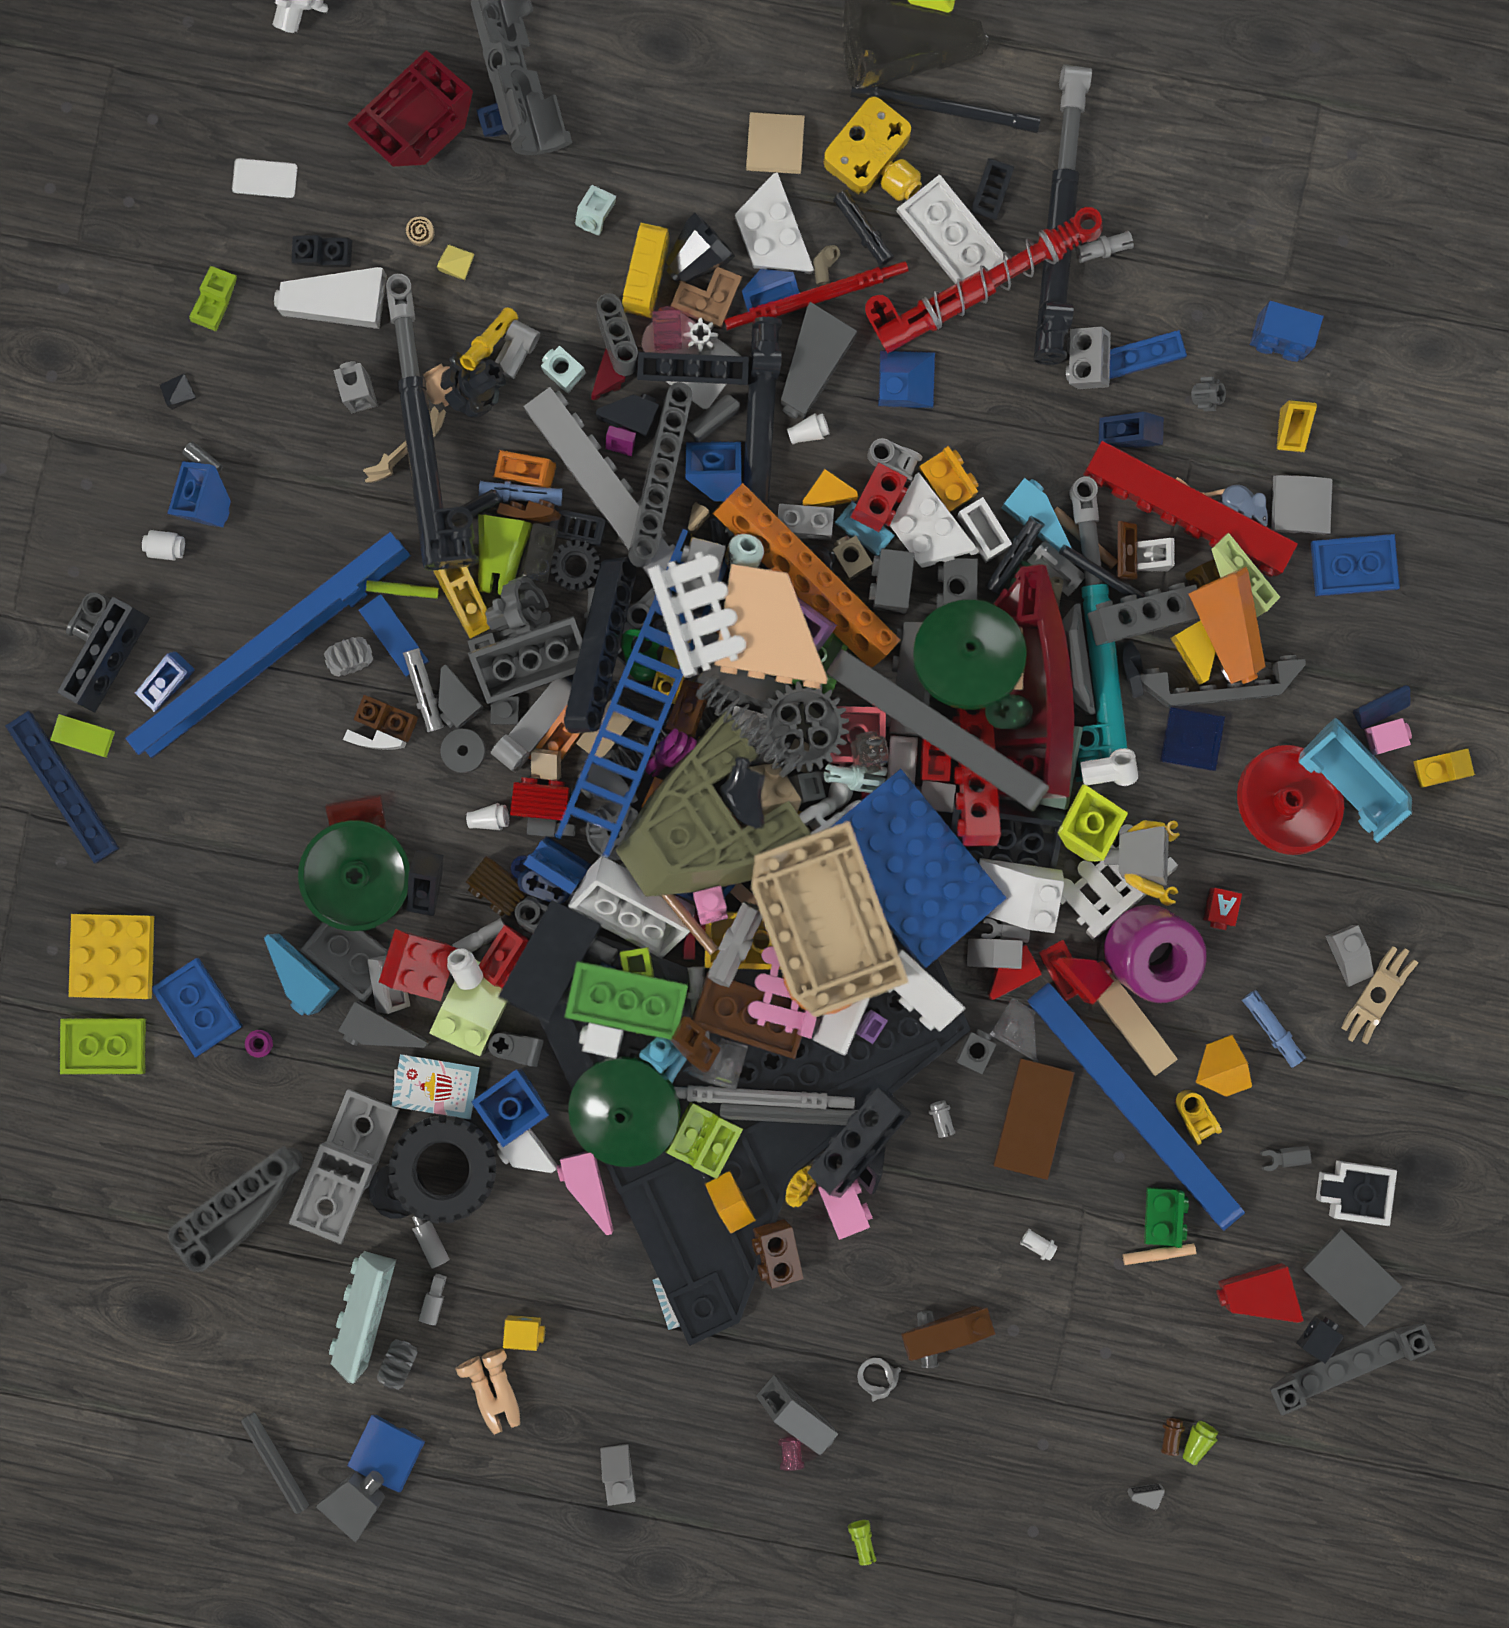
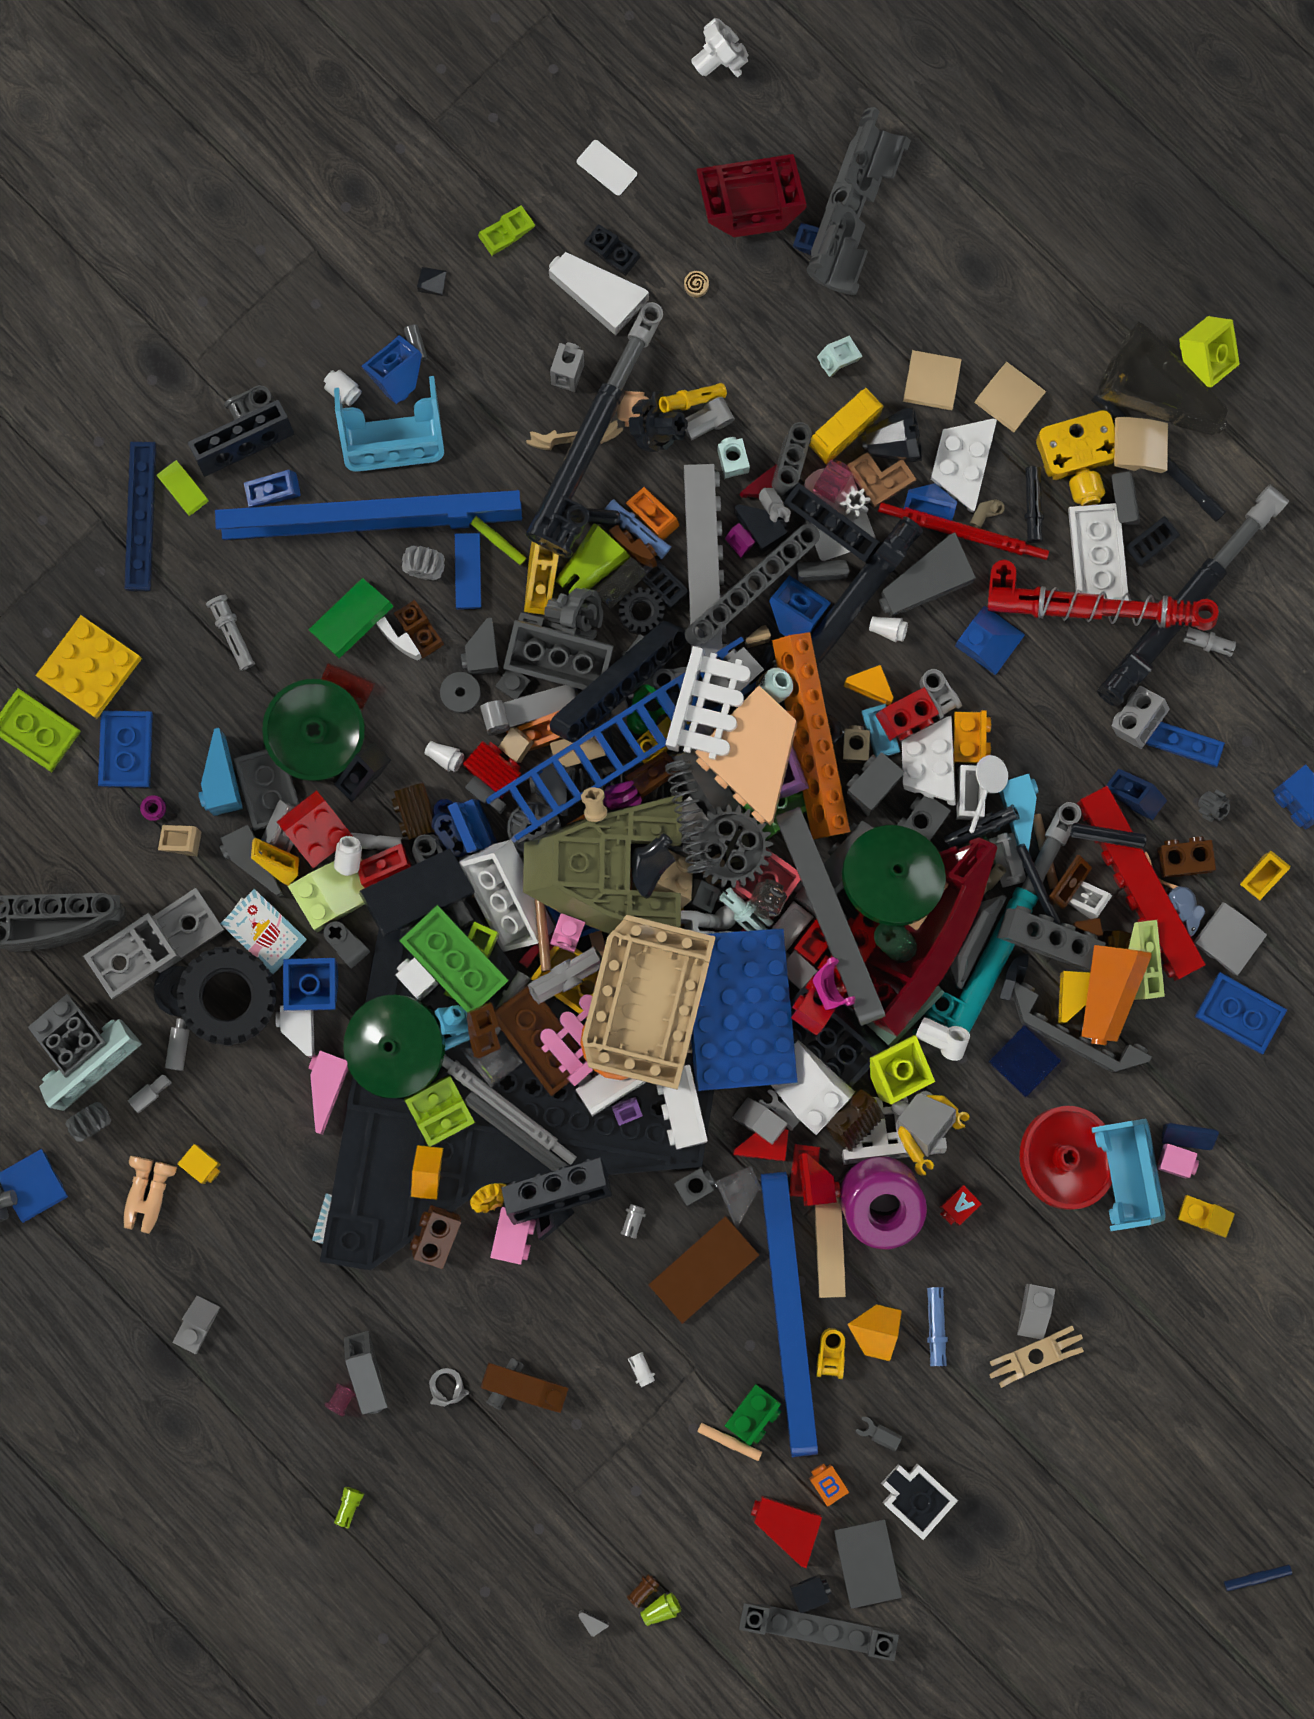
camera: 25 degrees right, 5 degrees down
light grey pin [403,648,444,732] -> none
light yellow slope [437,245,474,280] -> none
light grey brick [778,504,834,541] -> none
none -> dark grey slope [28,994,106,1077]
none -> tan slope [158,825,202,857]
none -> light grey pin [206,594,255,671]
none -> yellow slope [251,838,299,886]
none -> green tile [308,578,394,658]
none -> medium azure windscreen [334,376,444,472]
none -> tan bush [581,787,607,822]
none -> light grey bar [759,488,791,522]
none -> orange brick [809,1463,849,1507]
none -> dark pink helmet [813,957,856,1010]
none -> dark brown brick [825,1089,885,1152]
none -> tan slope [903,350,961,410]
none -> white piece [969,755,1008,833]
none -> black axle [1070,823,1146,849]
none -> reddish brown slope [1072,918,1103,936]
none -> dark grey slope [1112,471,1141,525]
none -> tan slope [1114,417,1168,473]
none -> reddish brown brick [1157,836,1216,879]

